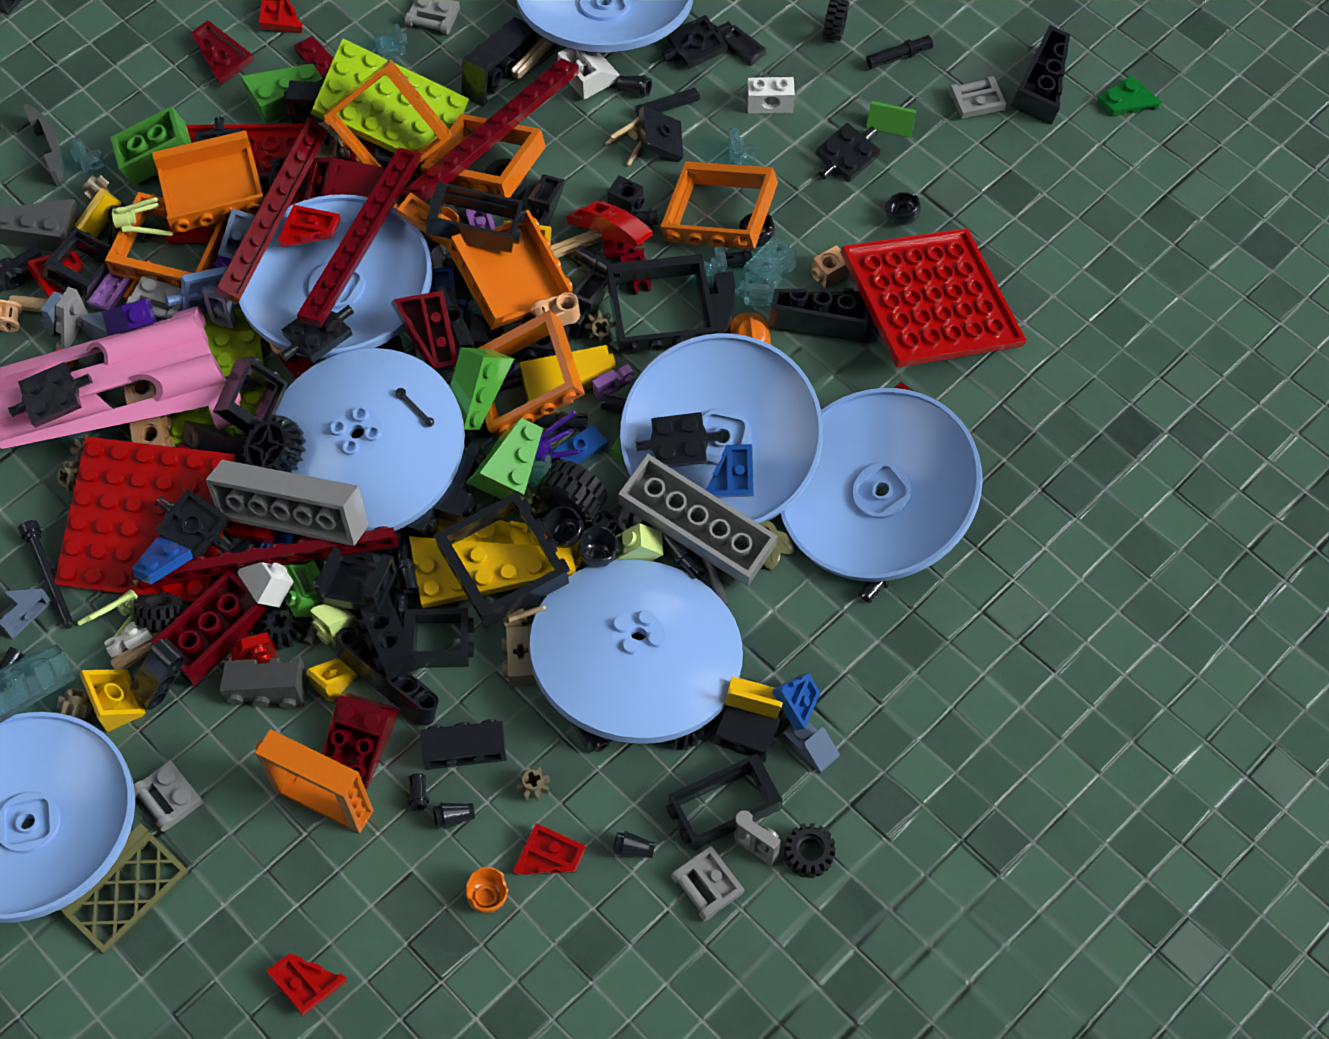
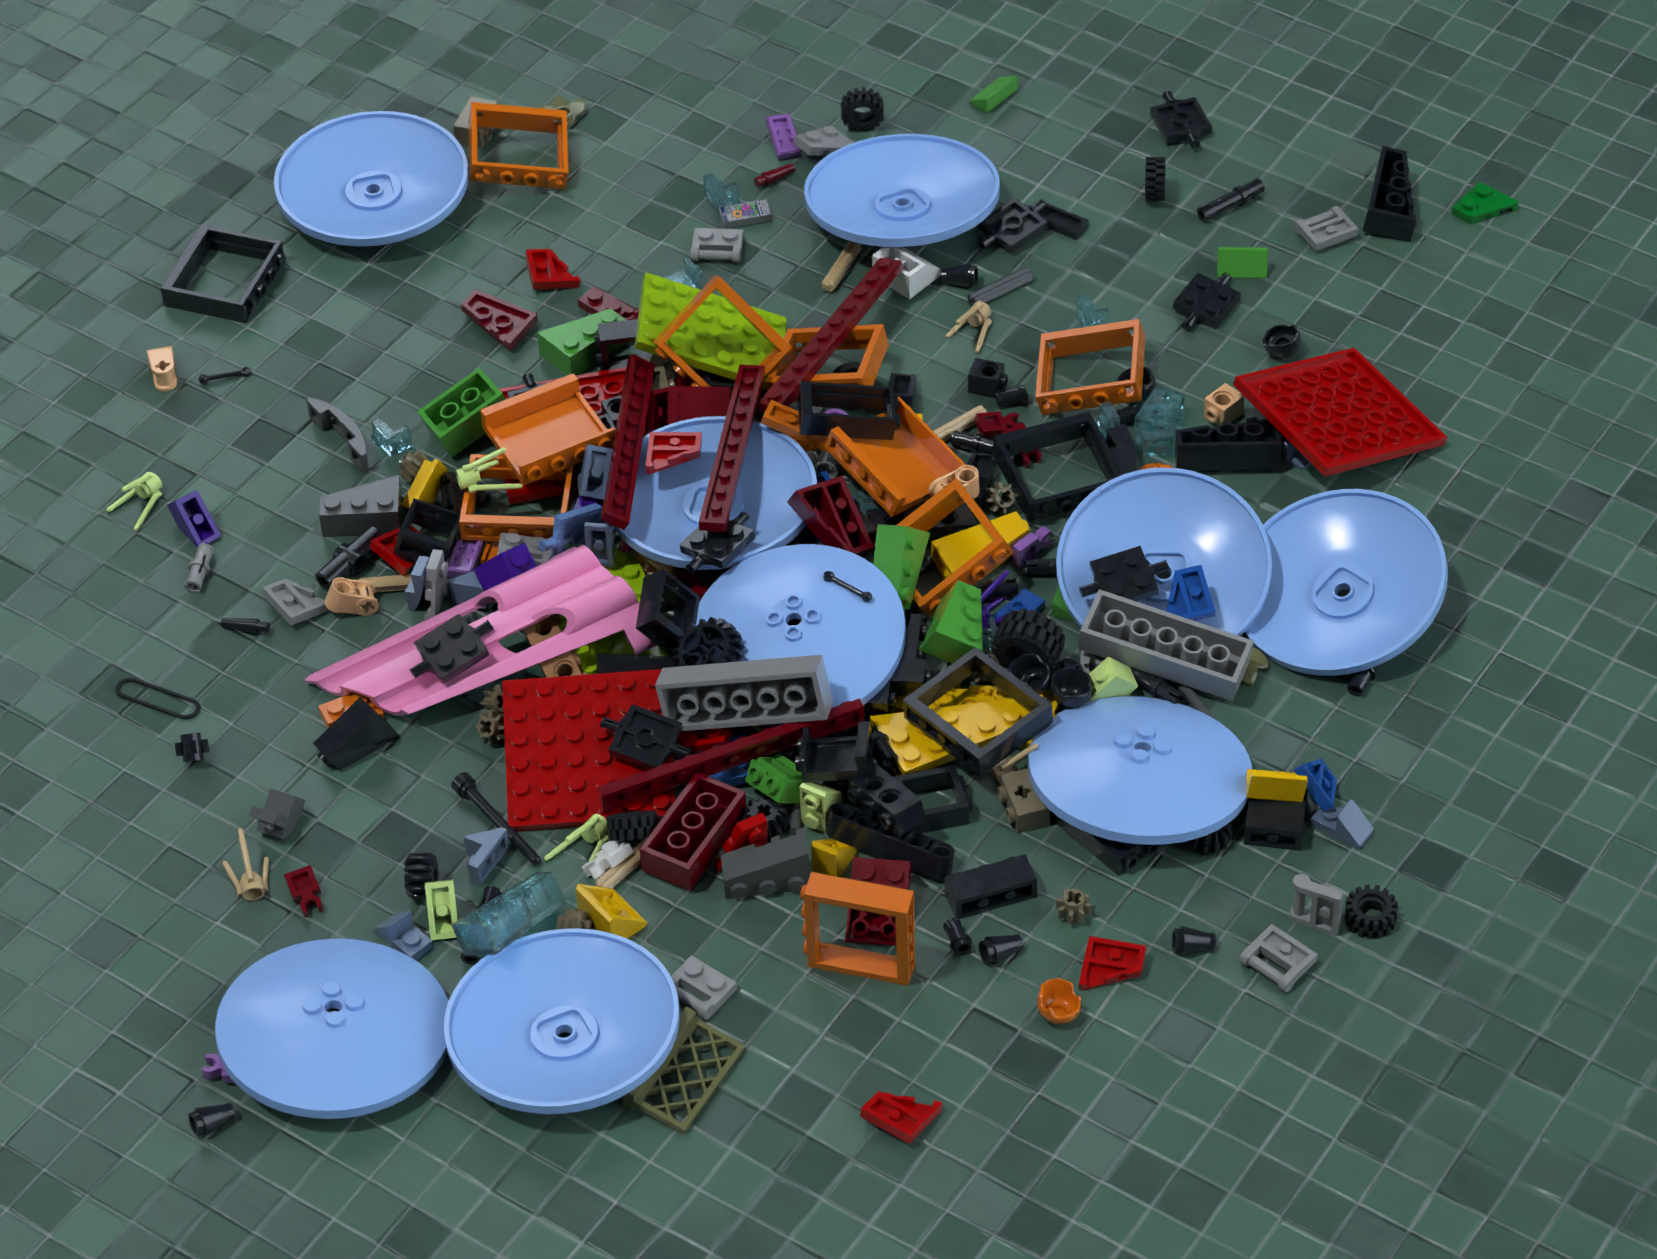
camera: 10 degrees left, 15 degrees down
black beam [130,638,186,710] -> none
blue wing [132,536,193,585] -> none
white slope [237,562,294,607] -> none
black wedge [461,17,537,107] -> none
red slope [566,200,653,246] -> none
black plate [639,106,683,162] -> none
black window [666,754,783,851] -> none
white brick [747,77,795,114] -> none

